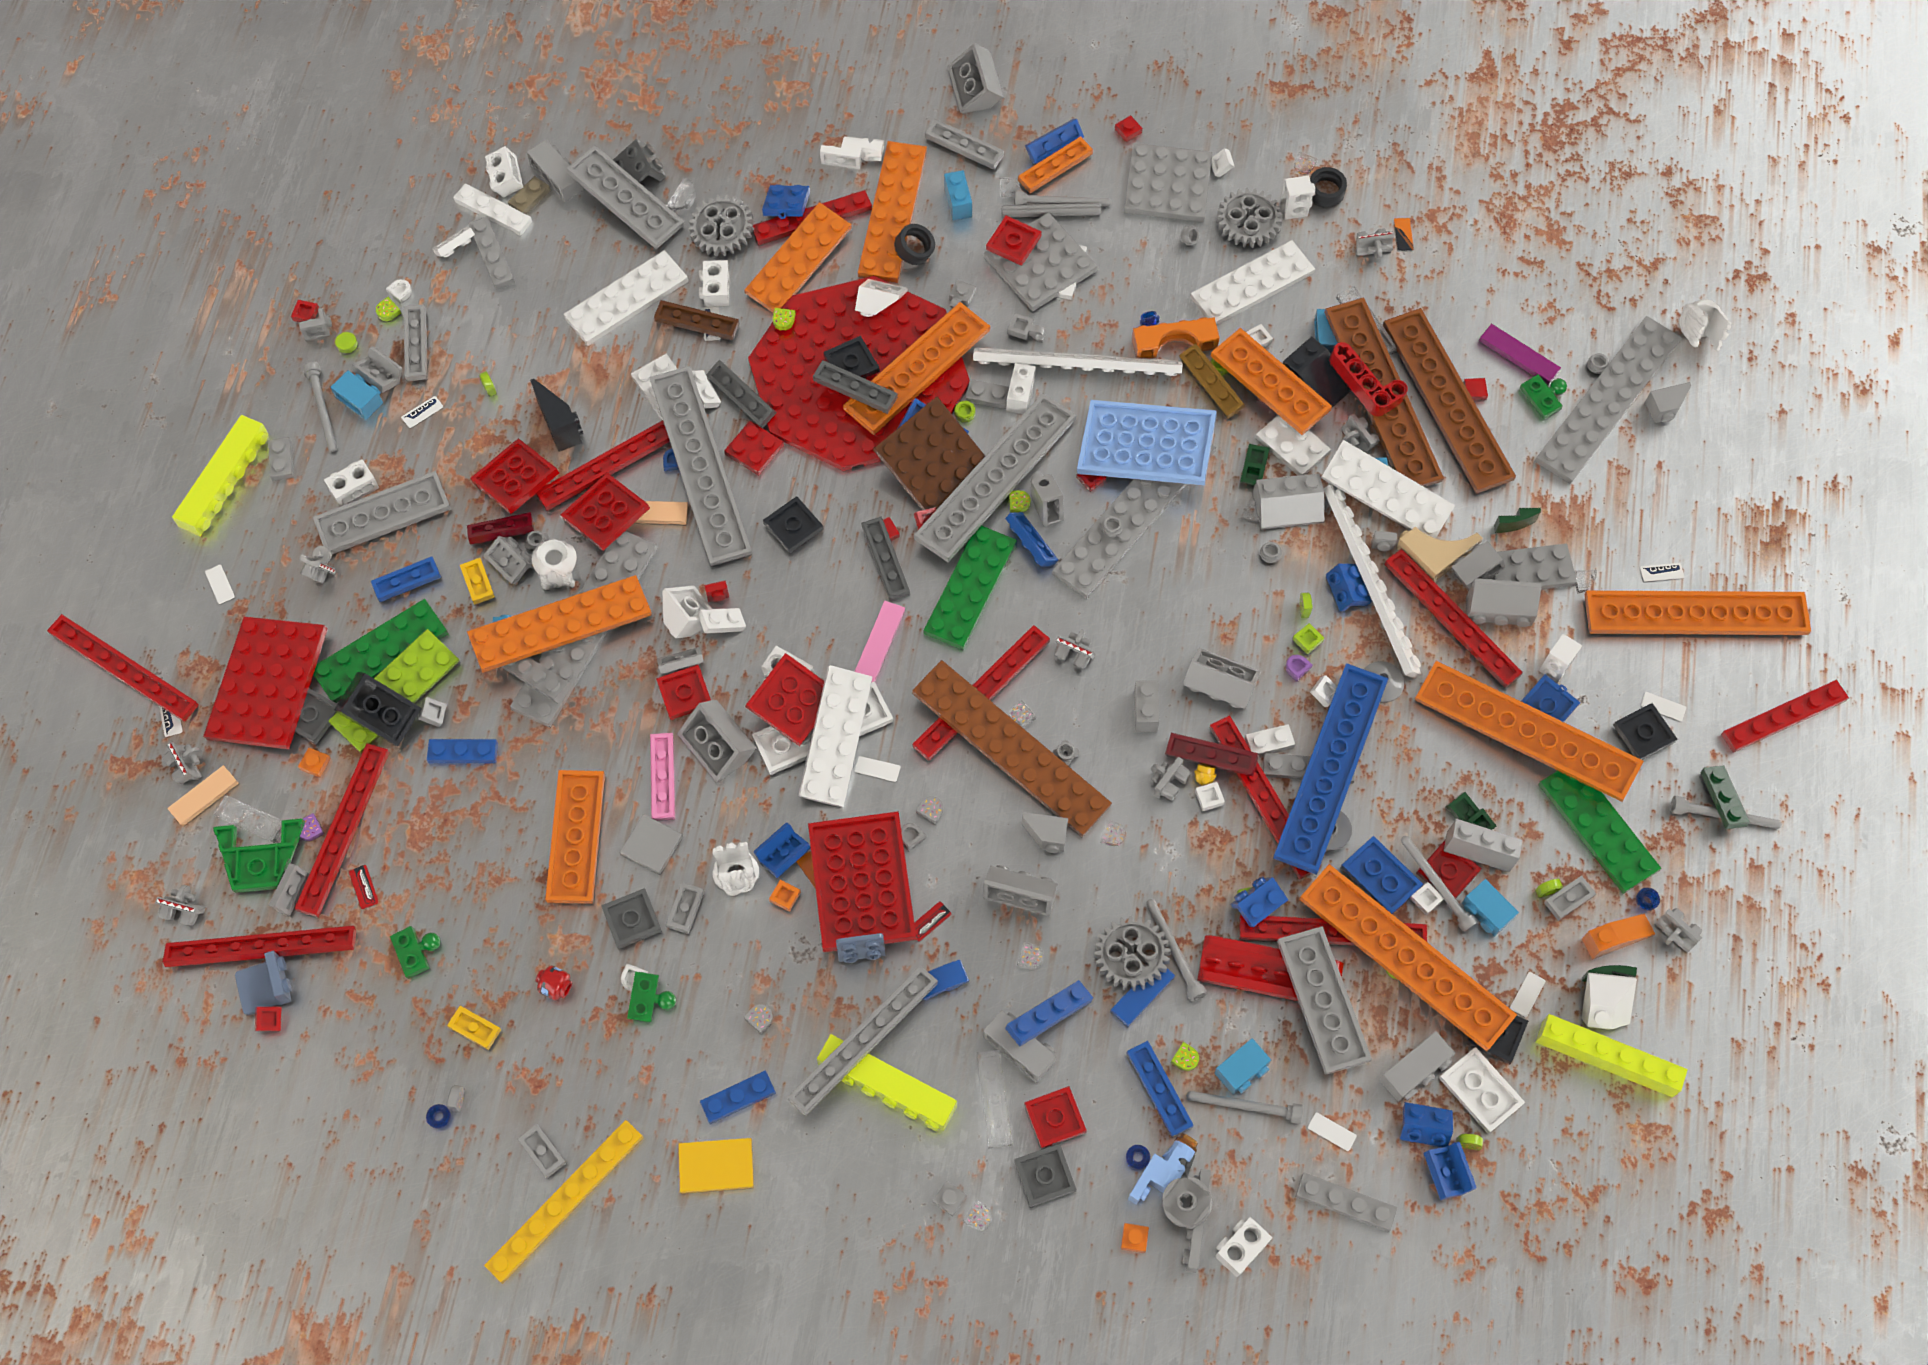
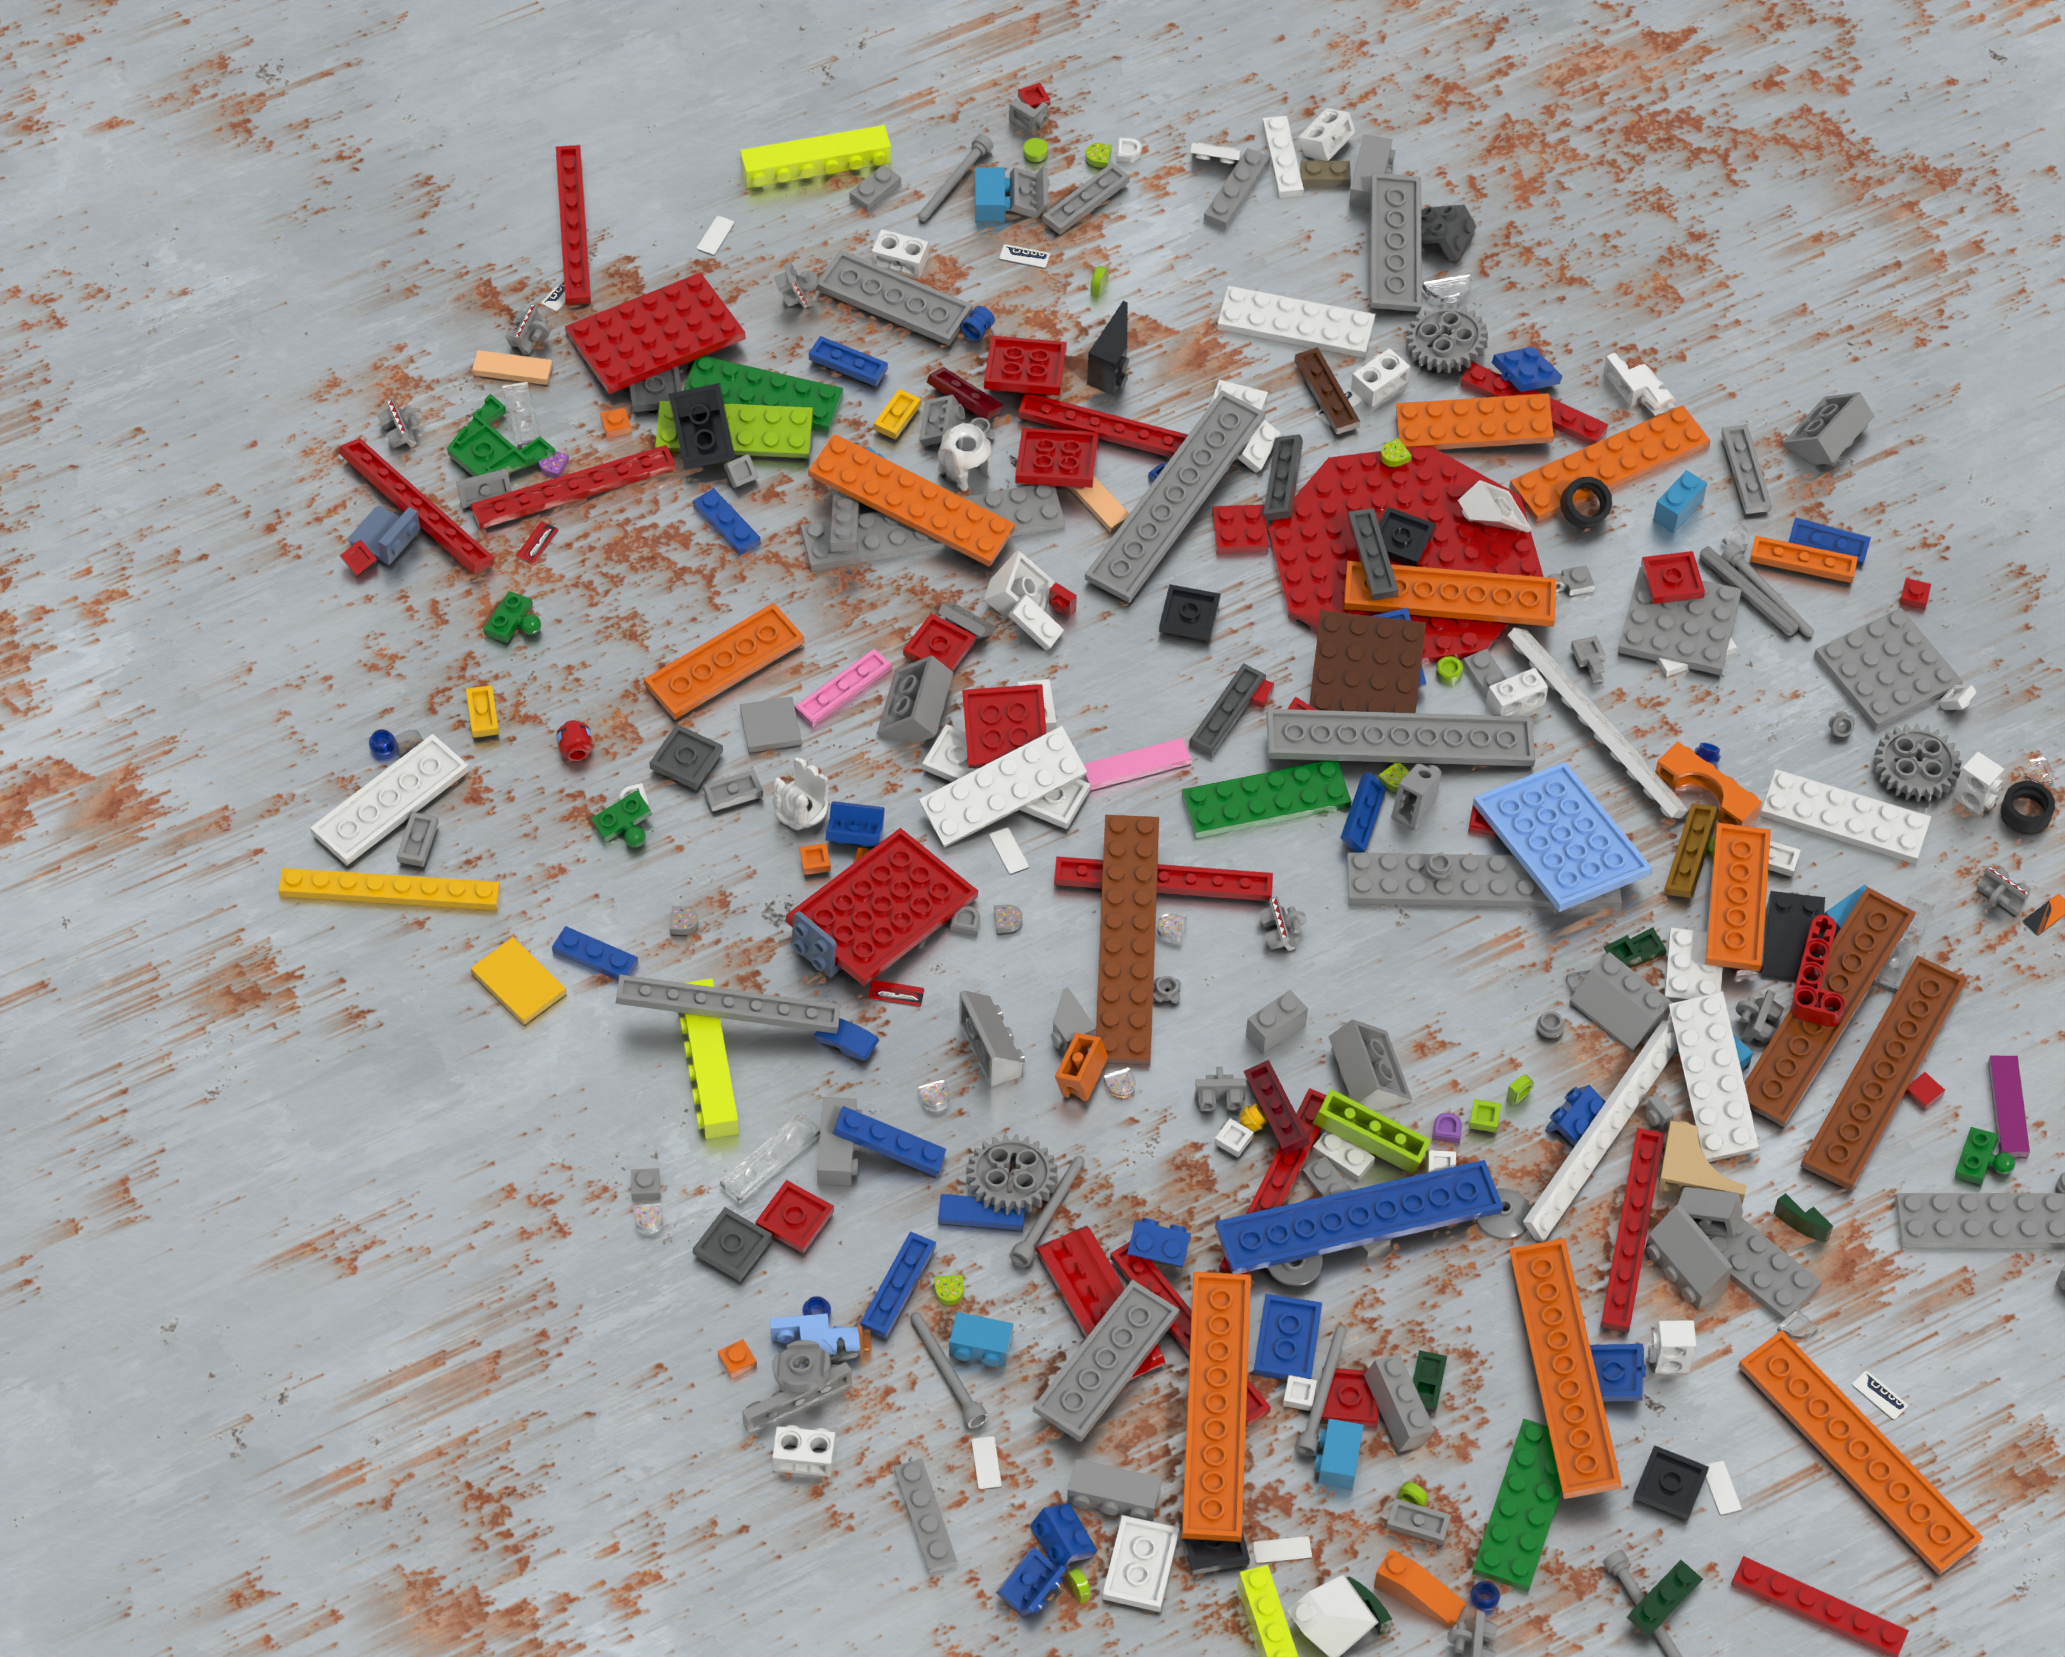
camera: 50 degrees right, 10 degrees down
none -> white plate [310,734,469,866]
none -> blue wheel [961,306,995,341]
none -> orange brick [1055,1032,1108,1101]
none -> lime brick [1313,1089,1431,1174]

